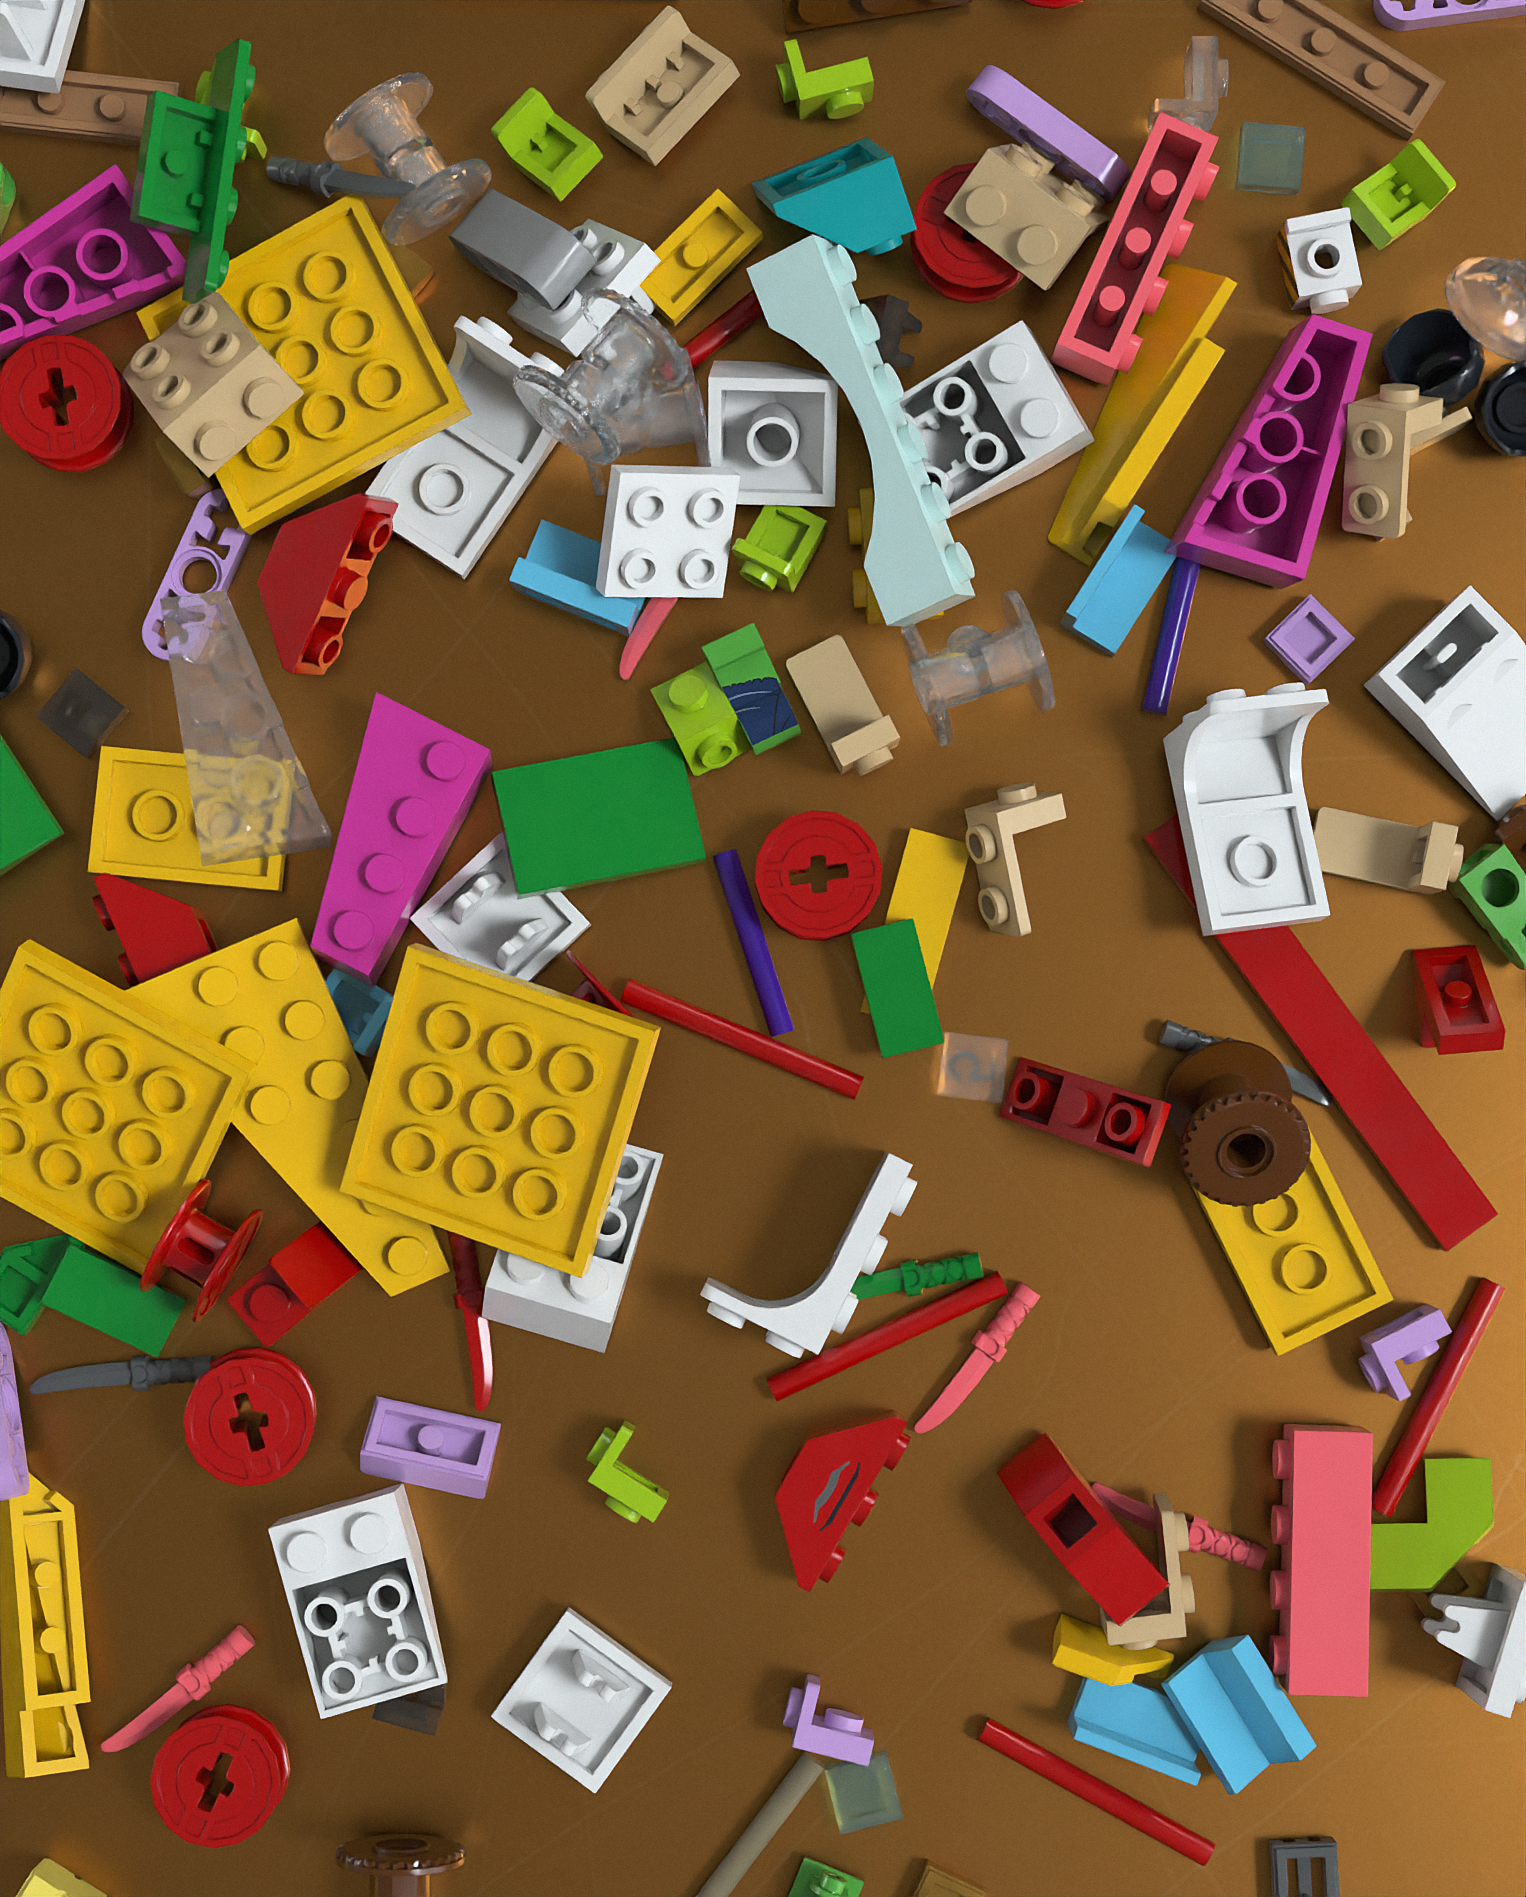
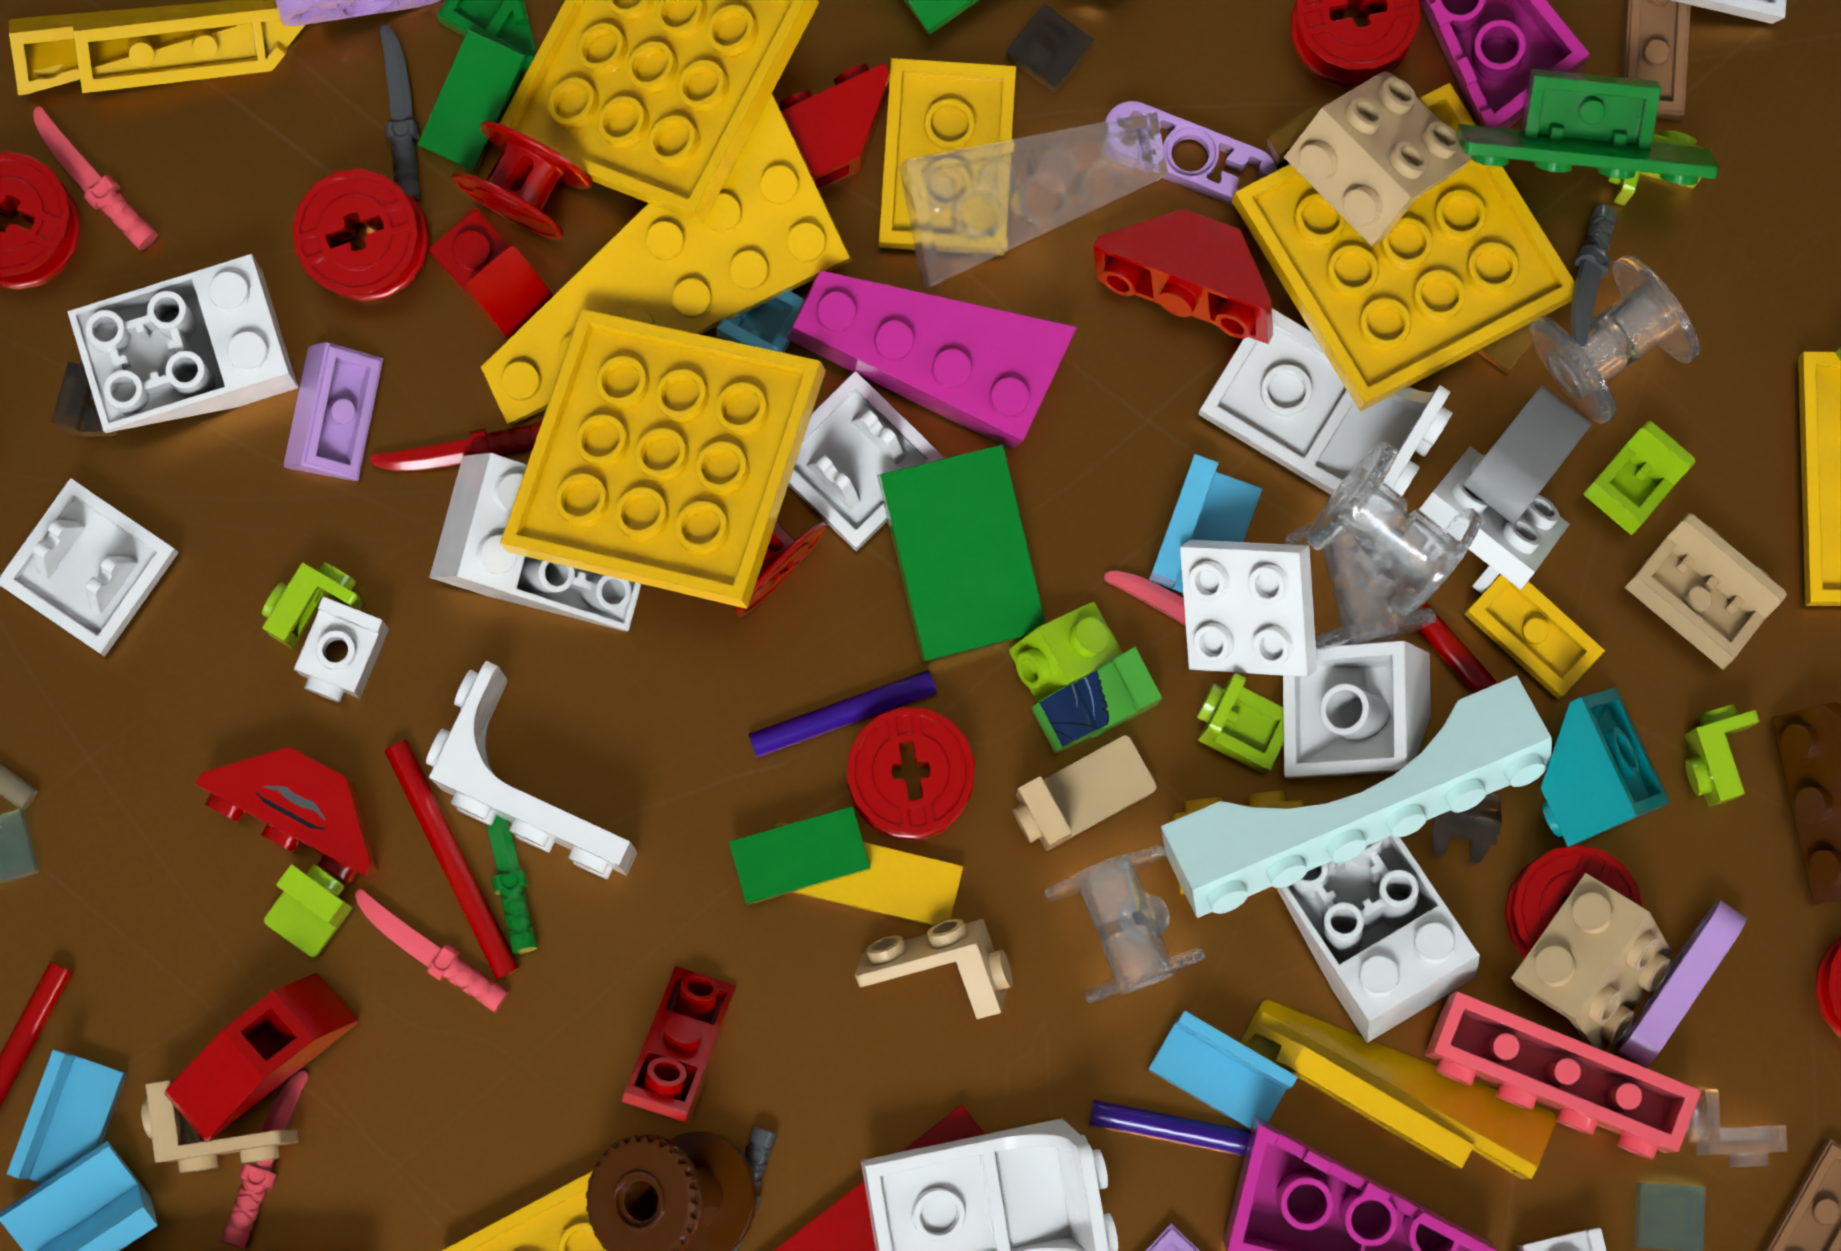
camera: 80 degrees right, 5 degrees down
red bar [620,978,864,1100] -> none
lavender bracket [782,1673,875,1766] -> none
clear tile [937,1032,1009,1103] -> none
yellow tile [1052,1614,1174,1686] -> none
none -> lime bracket [264,864,353,957]
none -> white brick [294,597,390,703]

